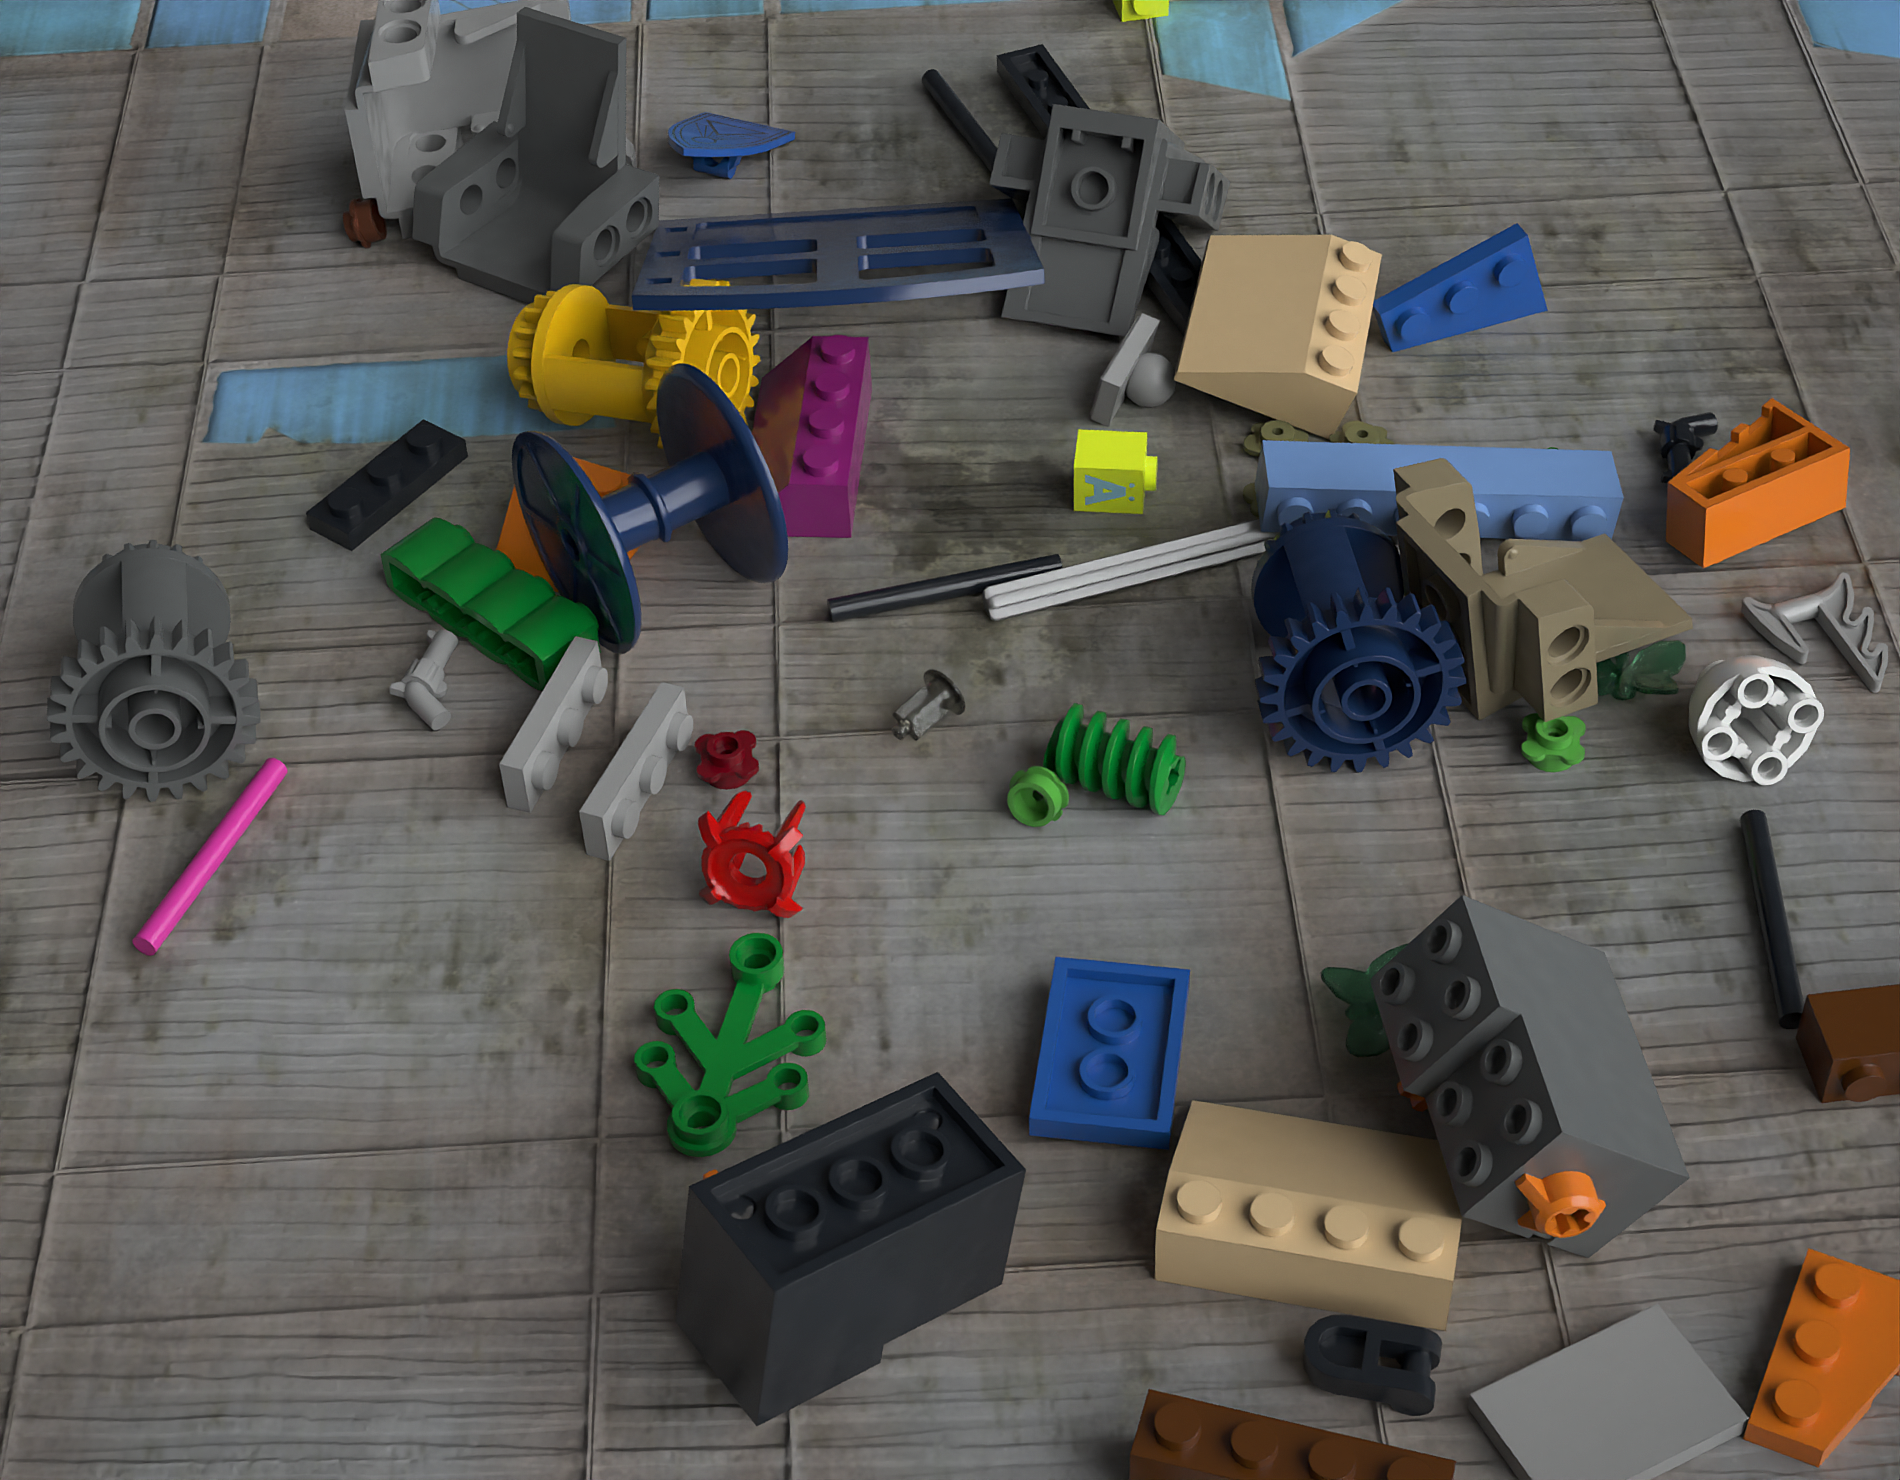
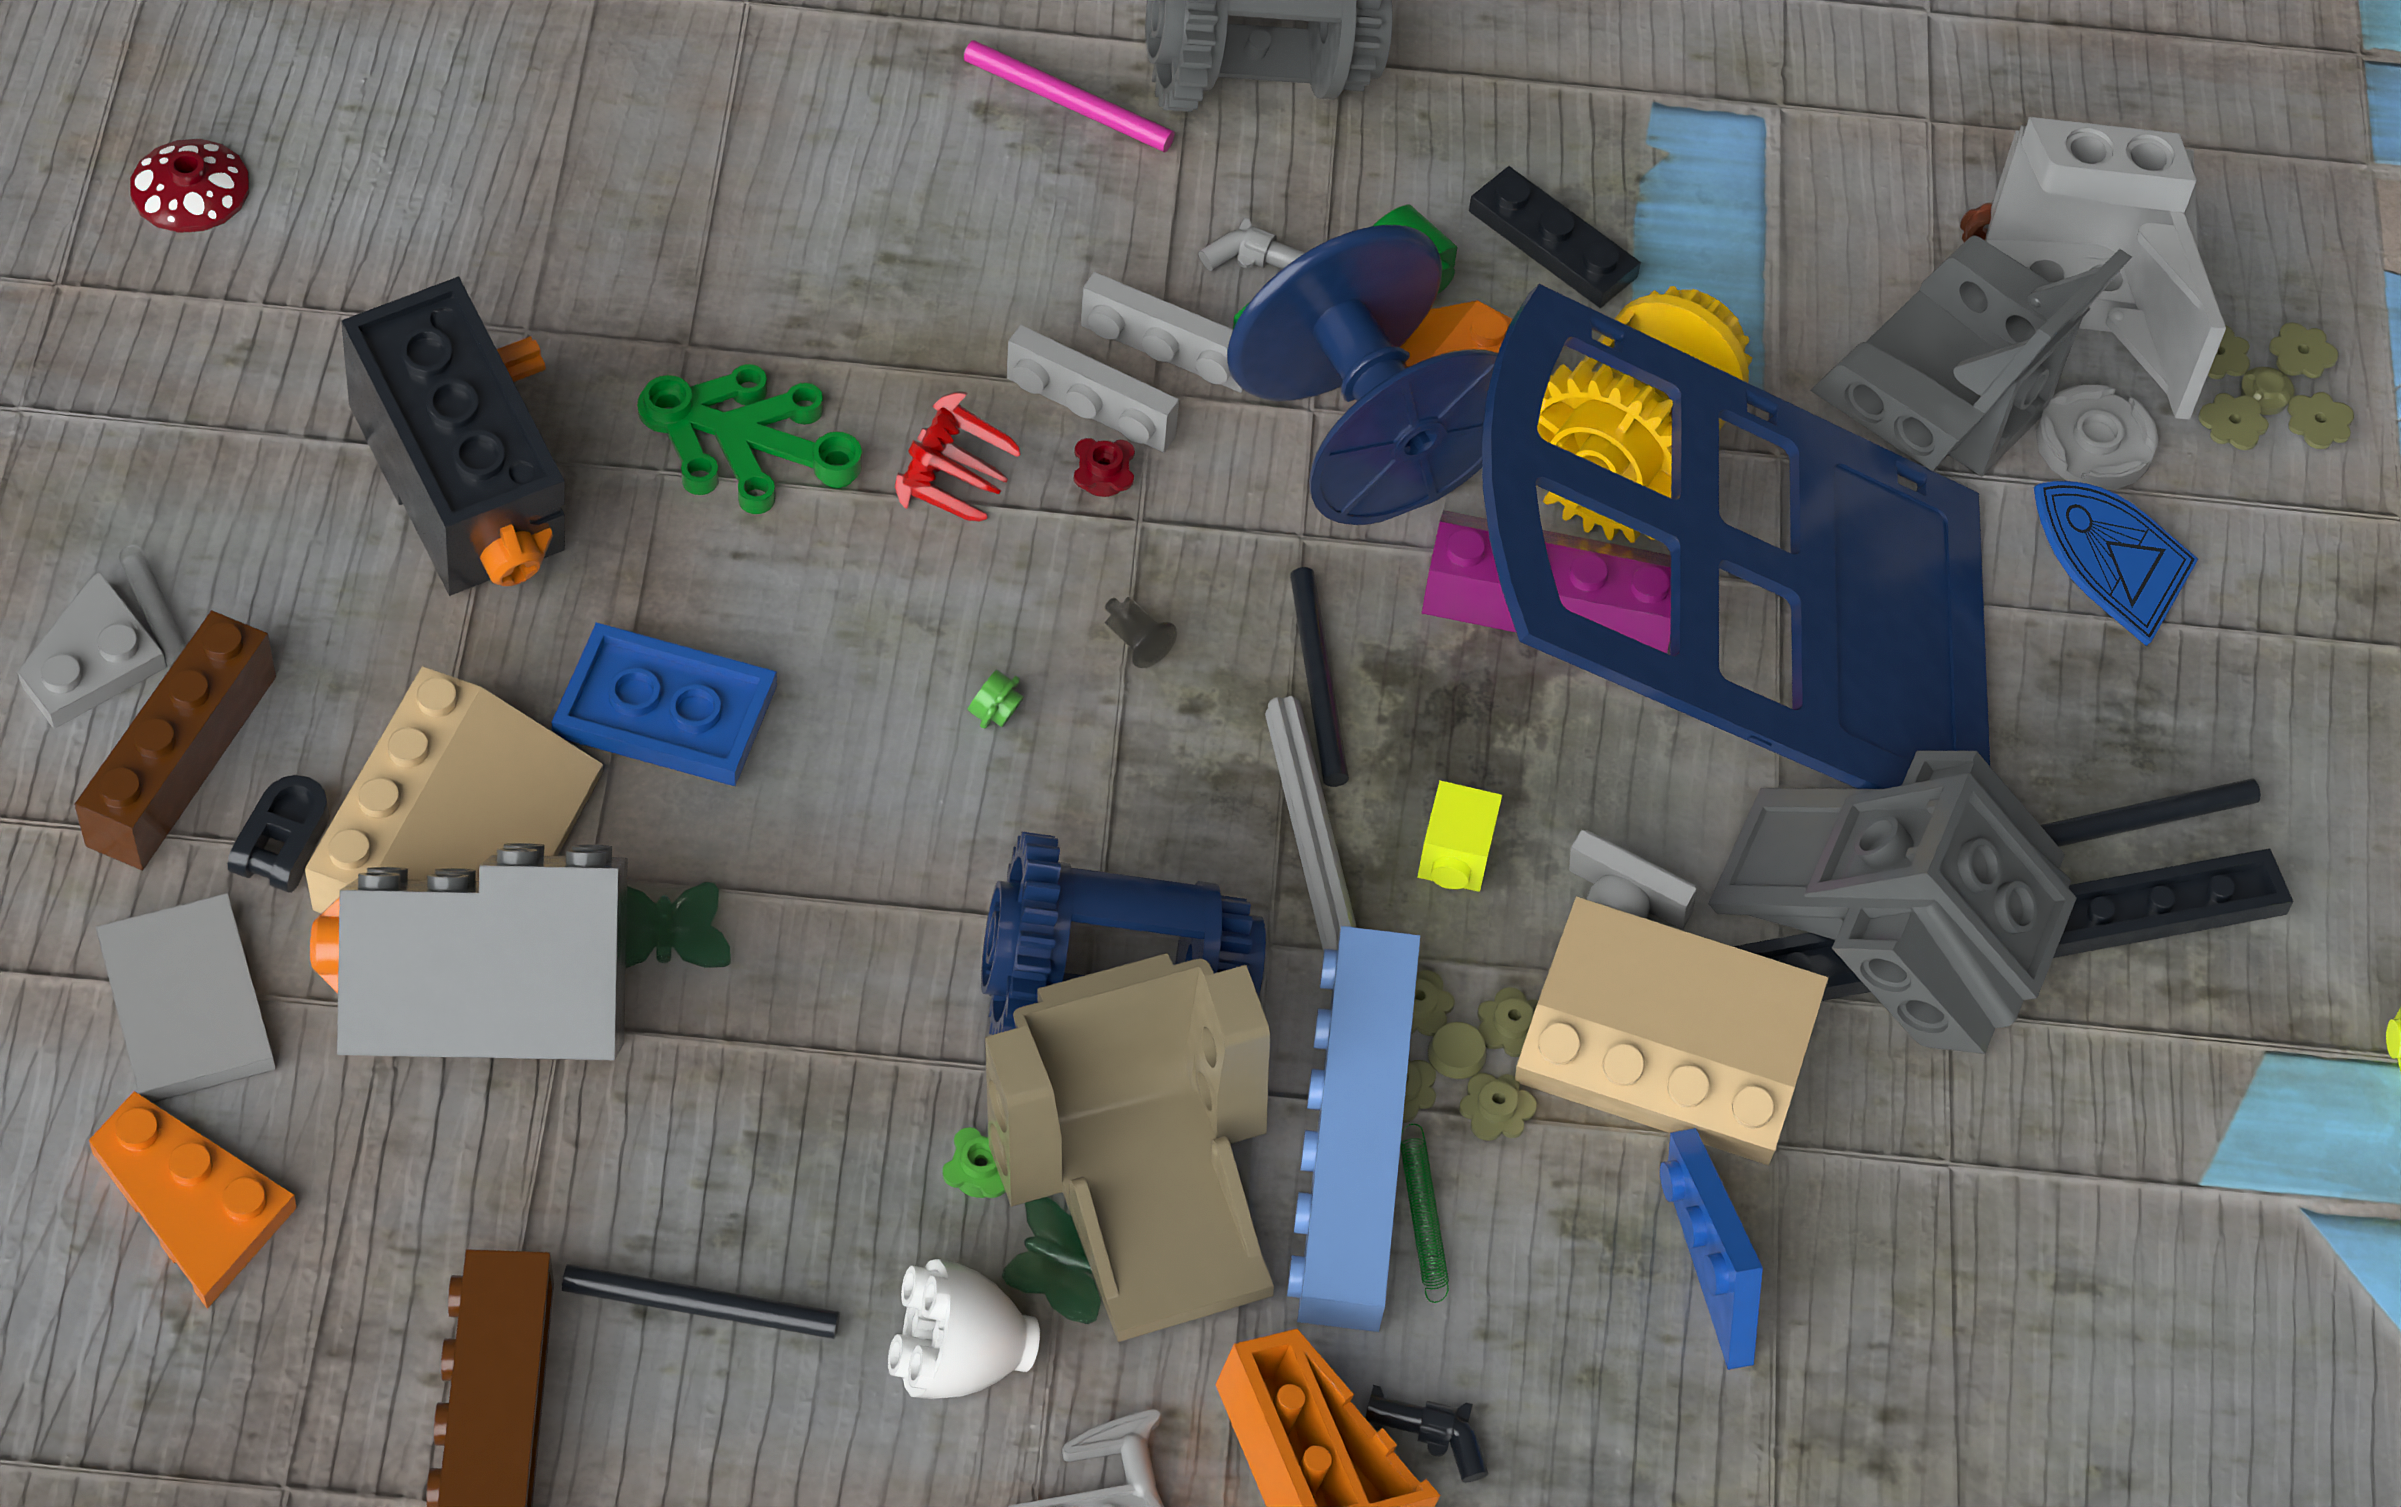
camera: 90 degrees right, 10 degrees up
green piece [1043,703,1186,815] -> none

